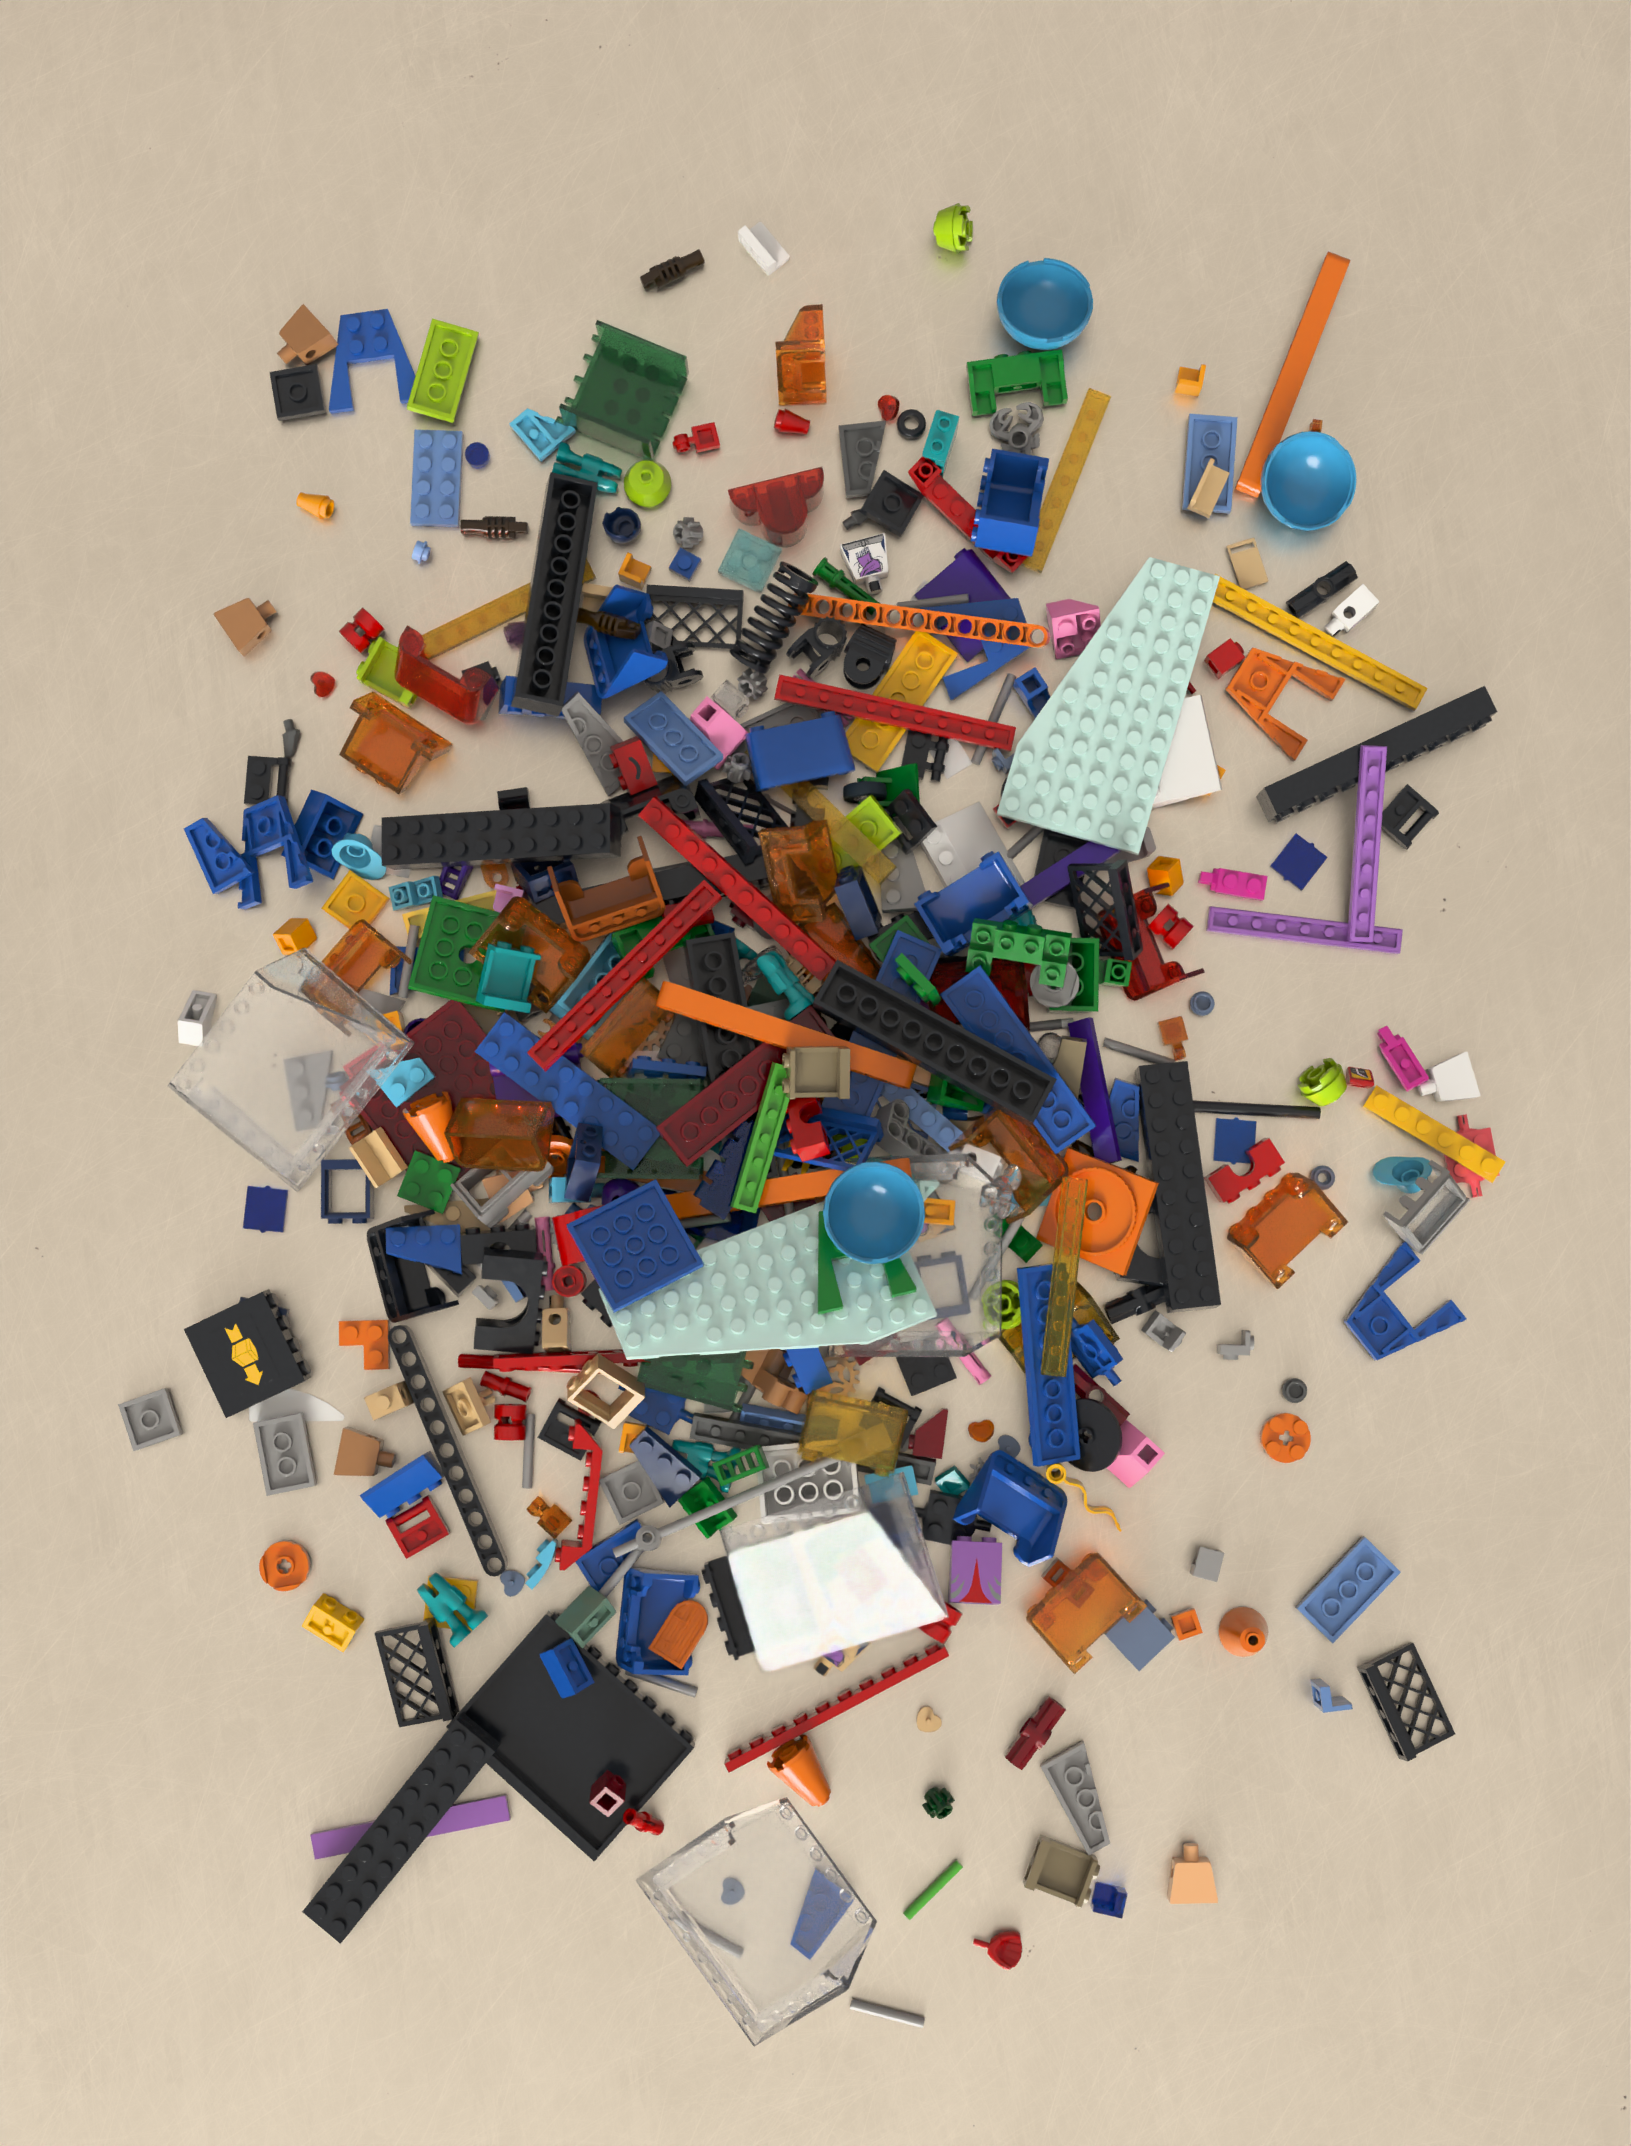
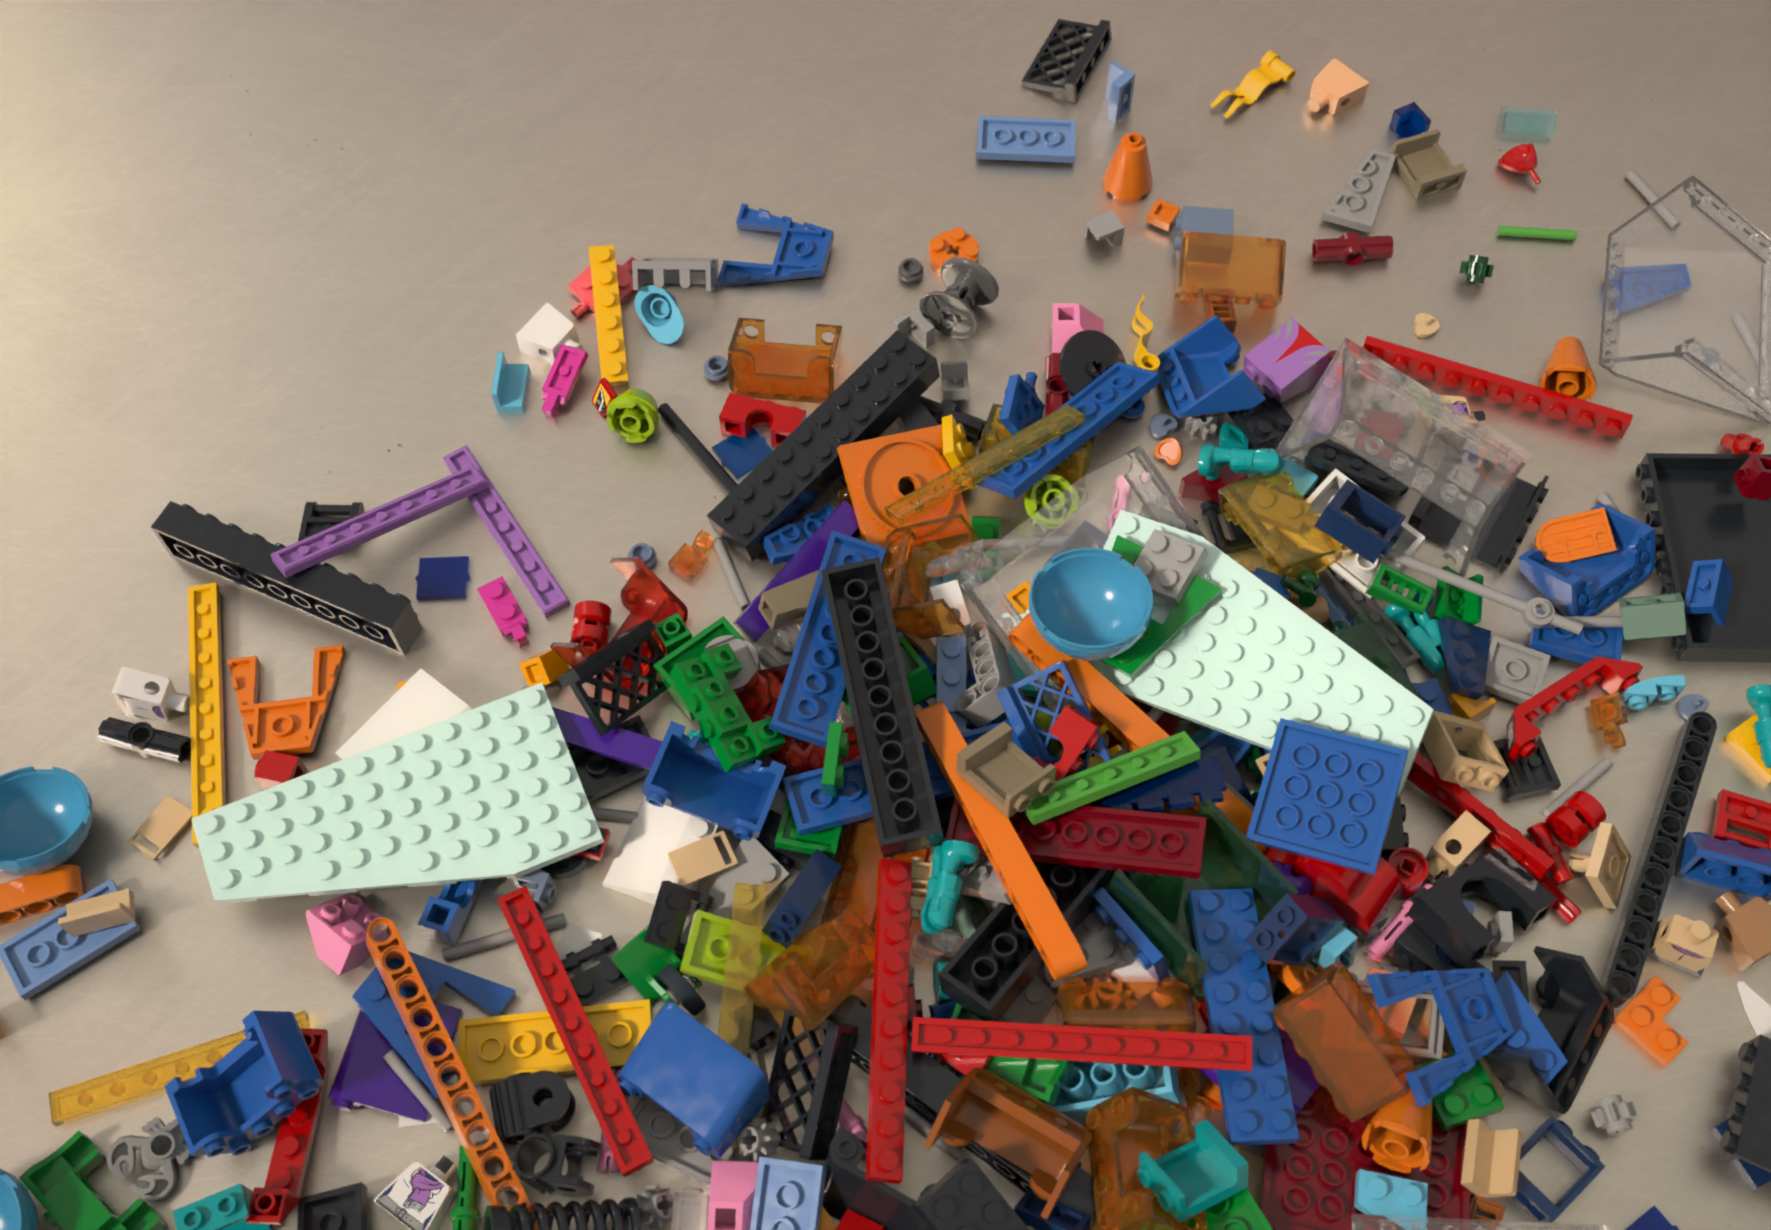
camera: 130 degrees left, 25 degrees down
none -> medium azure panel [491,352,530,413]
none -> tan piece [667,830,738,887]
none -> dark grey piece [920,257,999,339]
none -> yellow plate [942,414,977,491]
none -> light grey plate [1133,529,1208,604]
none -> teal piece [1198,444,1285,481]
none -> yellow flag [1210,50,1296,119]
none -> dark green piece [1280,570,1319,607]
none -> dark blue window [1314,479,1406,564]
none -> blue wing [1366,968,1515,1107]
none -> clear light blue panel [1501,107,1558,136]
none -> light grey gear [1591,1095,1638,1135]

